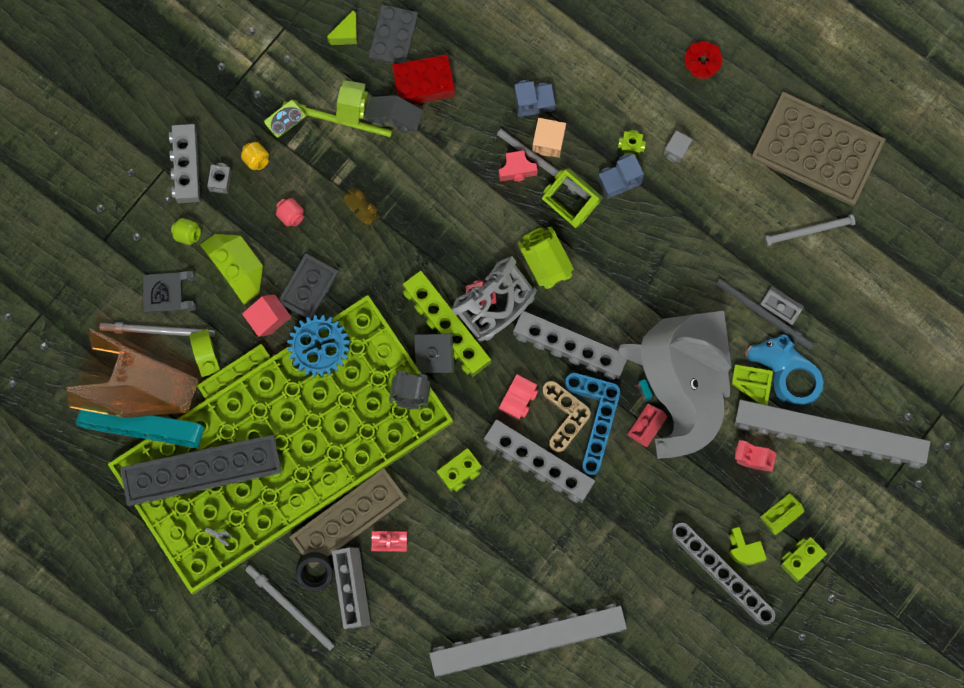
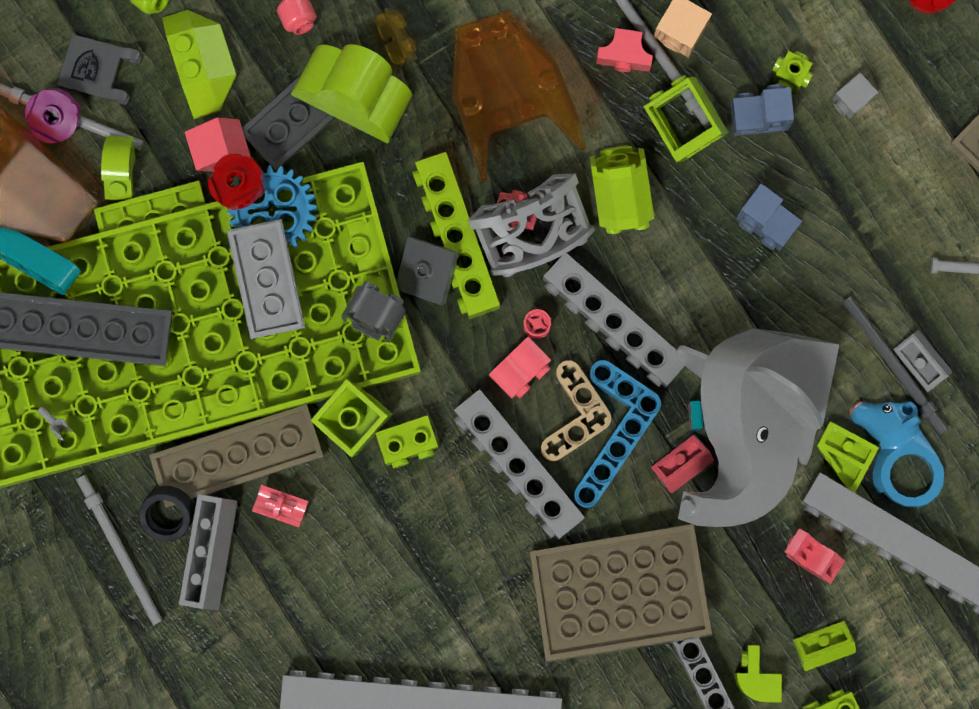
camera: 20 degrees right, 5 degrees up
none -> magenta plate [25,88,81,143]
none -> red plate [208,154,265,210]
none -> light grey tile [227,219,305,339]
none -> lime brick [291,44,412,144]
none -> lime slope [310,379,393,458]
none -> clear orange windscreen [452,11,586,183]
none -> coral wheel [523,309,551,340]
none -> dark tan plate [530,524,713,662]
none -> sand blue brick [736,184,802,251]

